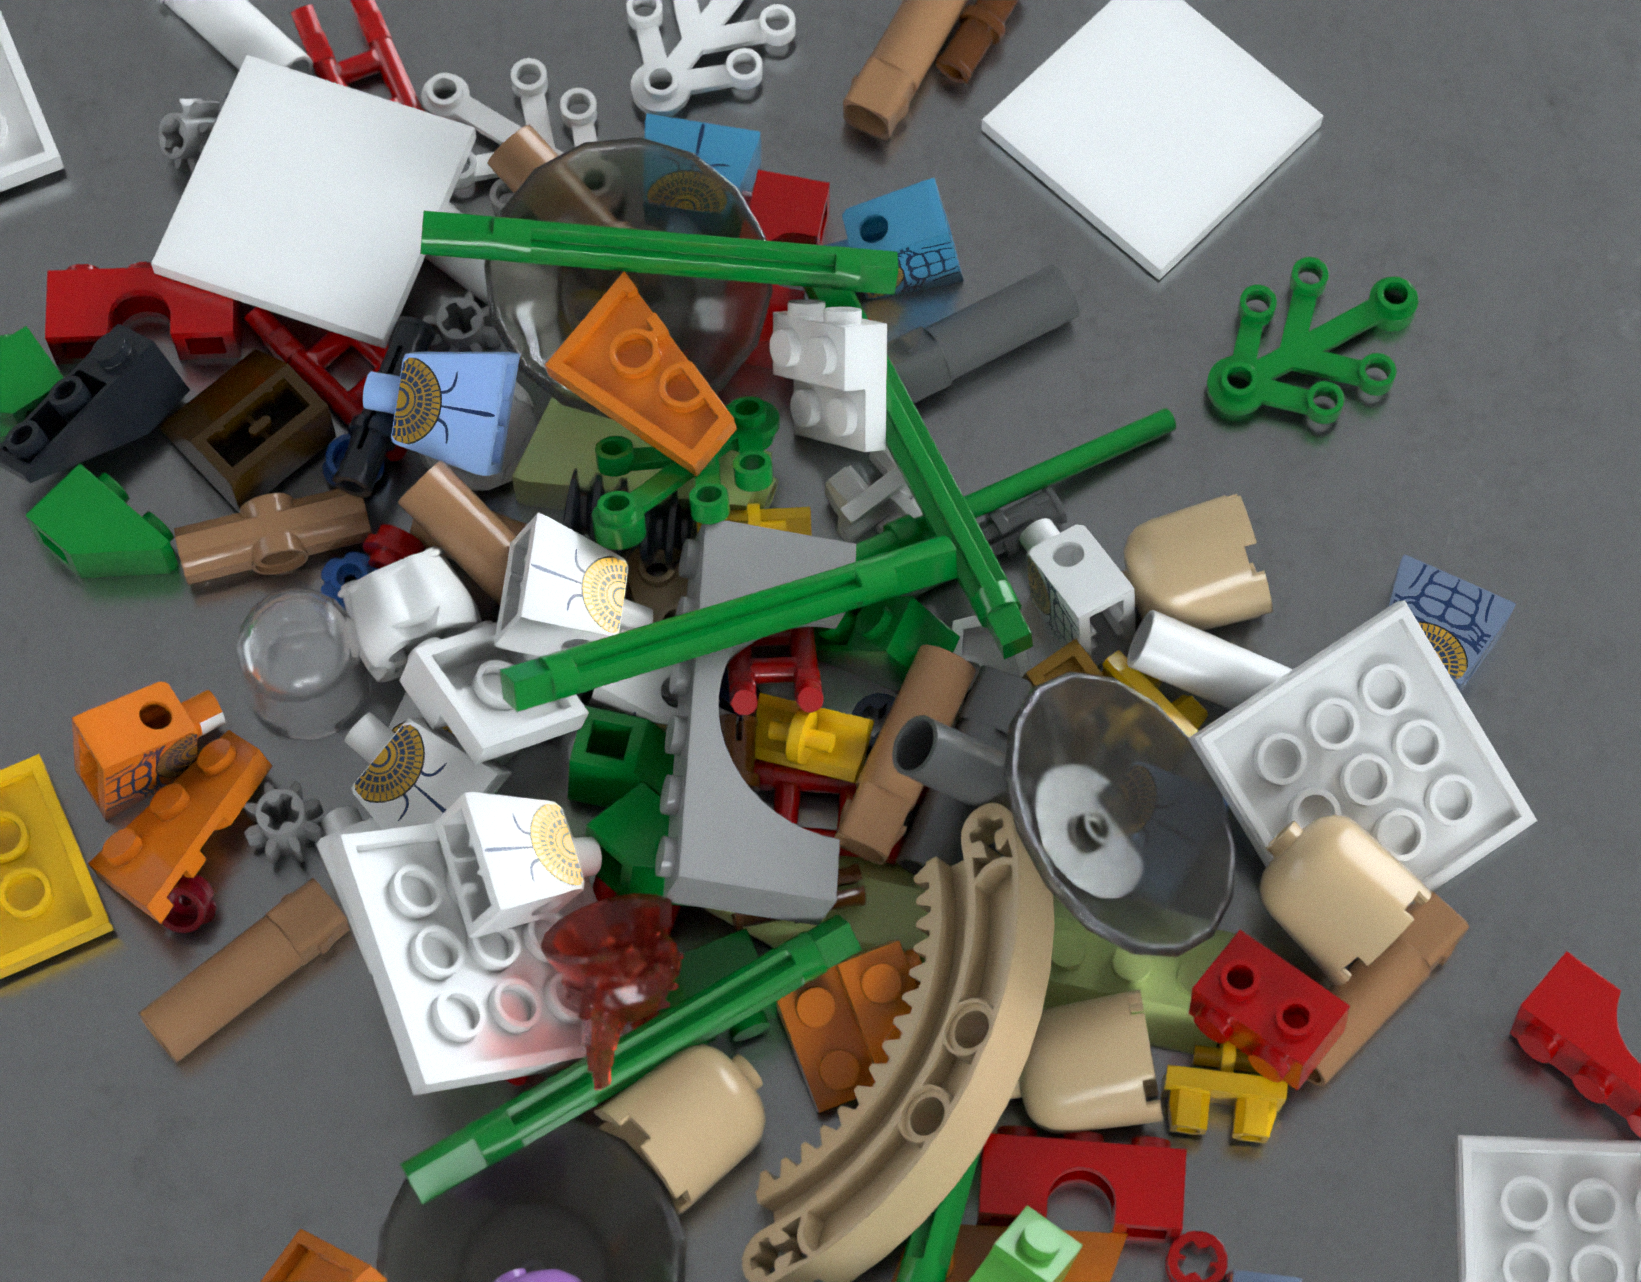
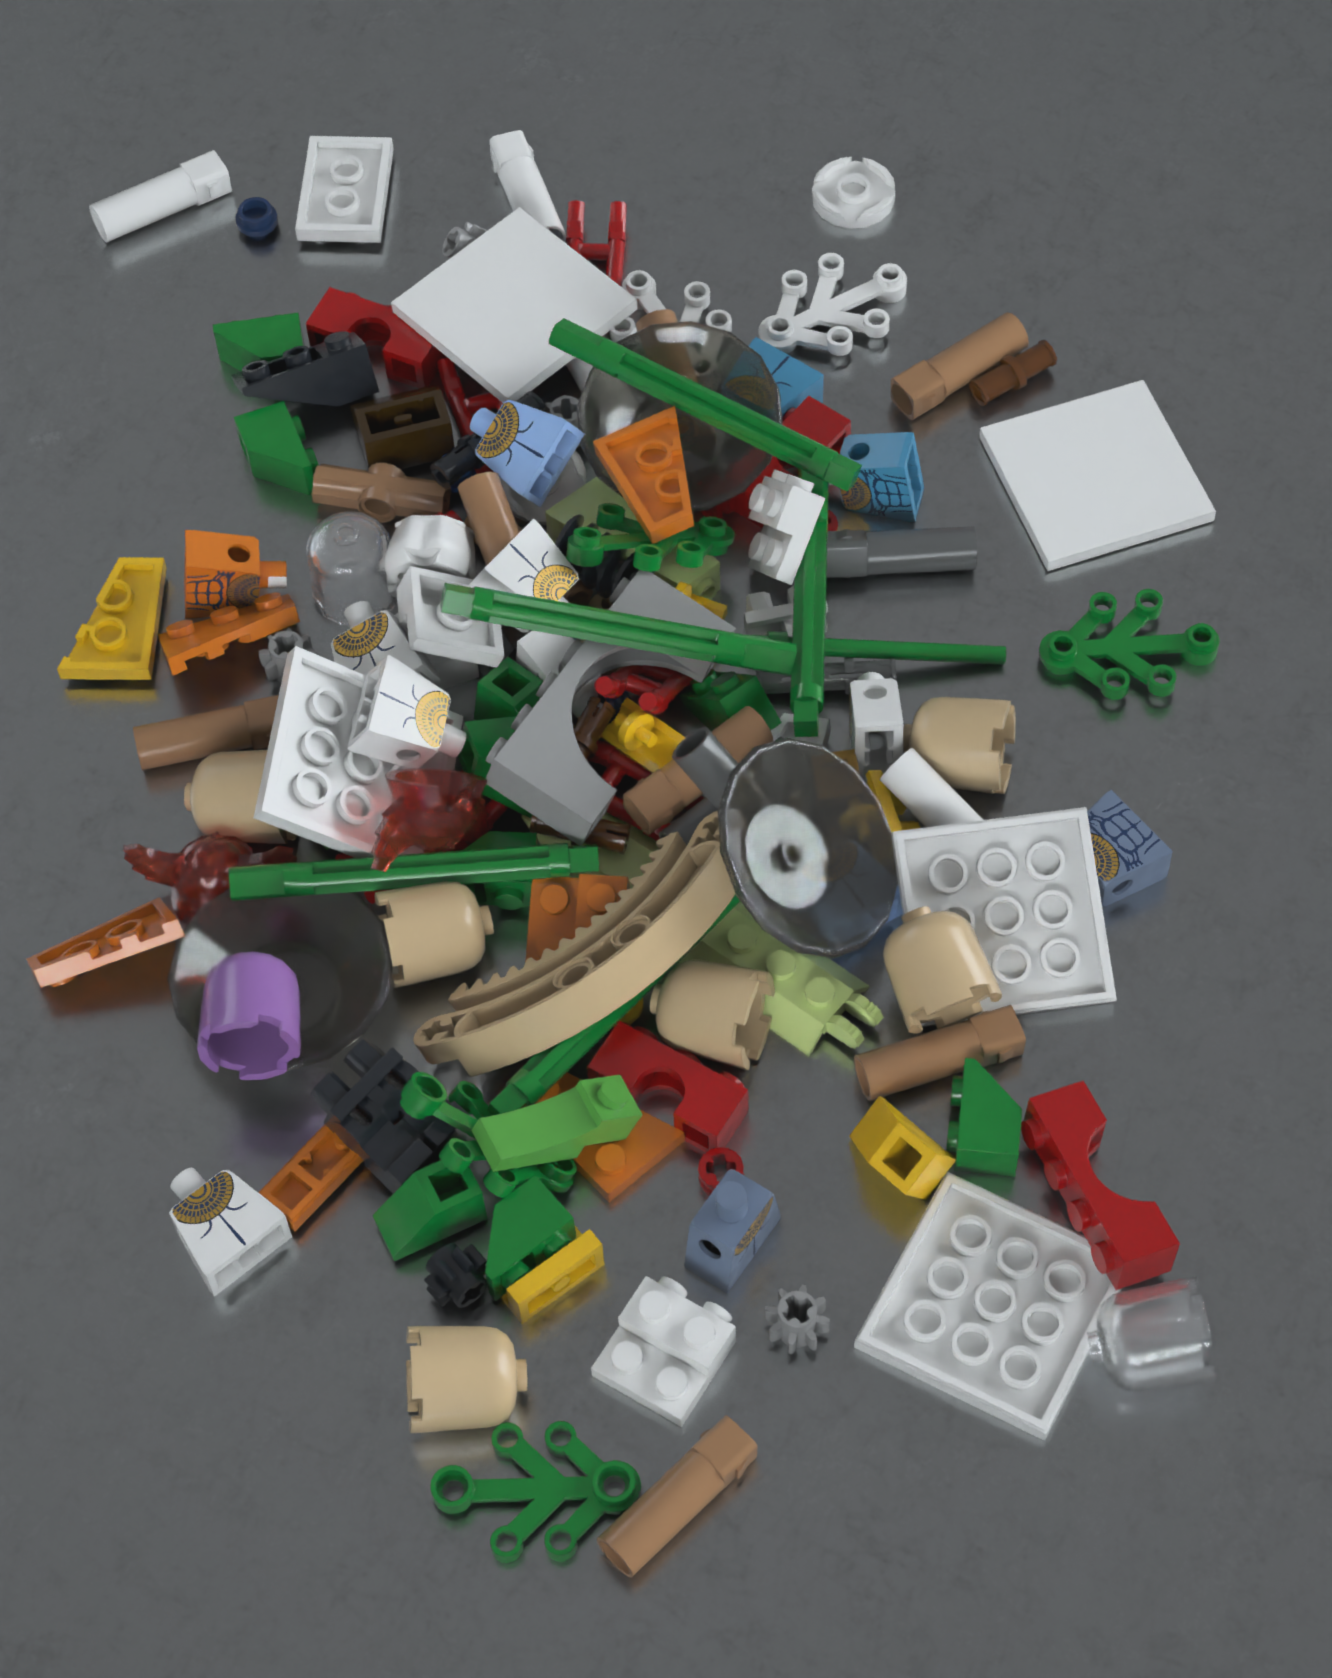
camera: 30 degrees right, 10 degrees down
dark red plate [161,875,217,933] -> none
yellow hips [1160,1041,1288,1143] -> none
red brick [1189,929,1350,1091] -> none
none -> clear red helmet [123,832,297,923]
none -> tan cylinder [184,750,297,844]
none -> yellow slope [849,1096,957,1200]
none -> green slope [946,1058,1022,1177]

